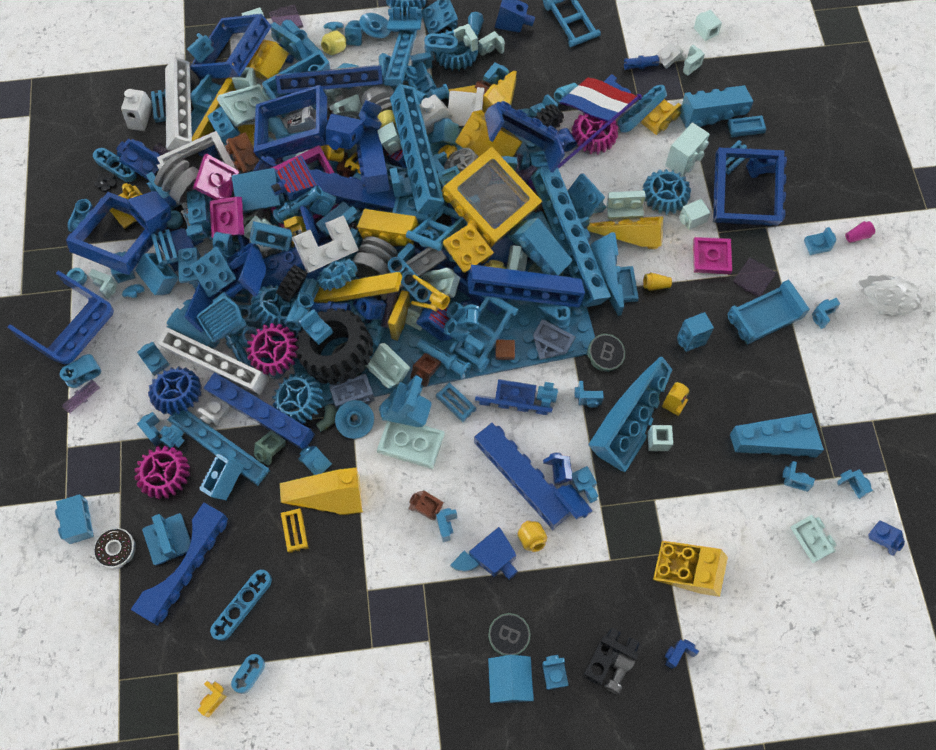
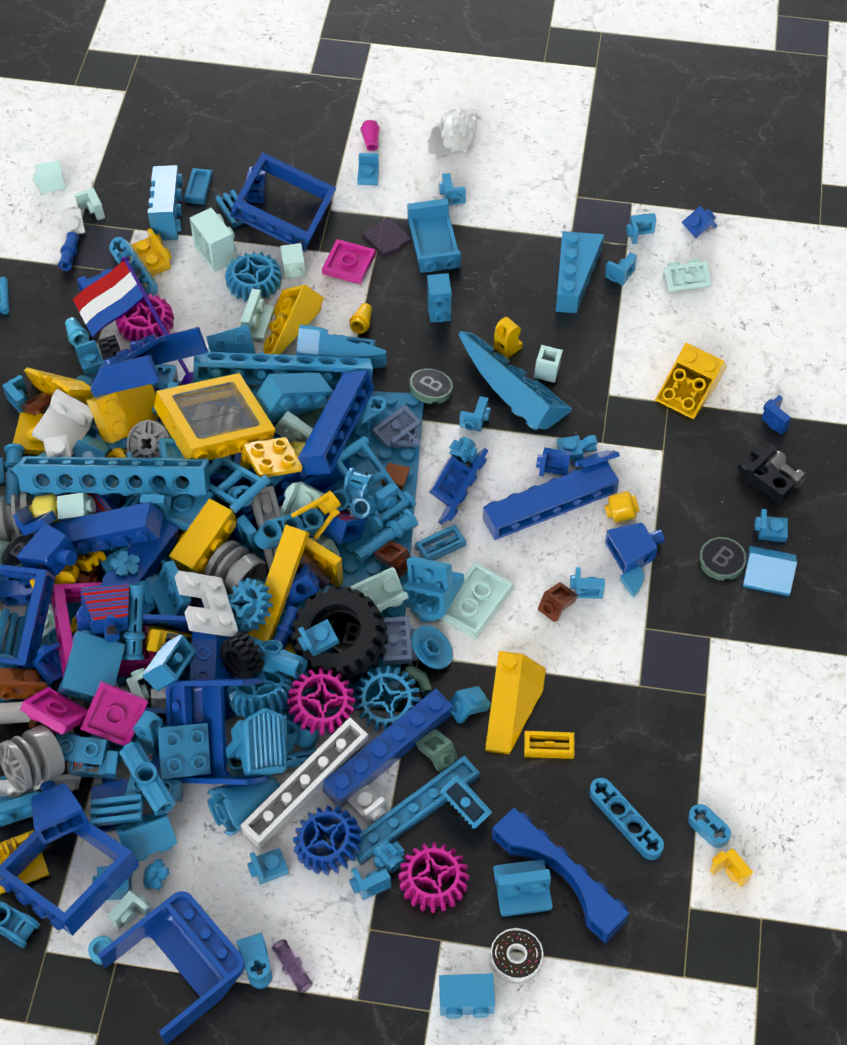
camera: 75 degrees left, 10 degrees down
none -> dark azure plant [110,551,140,577]
none -> dark azure piece [119,741,175,816]

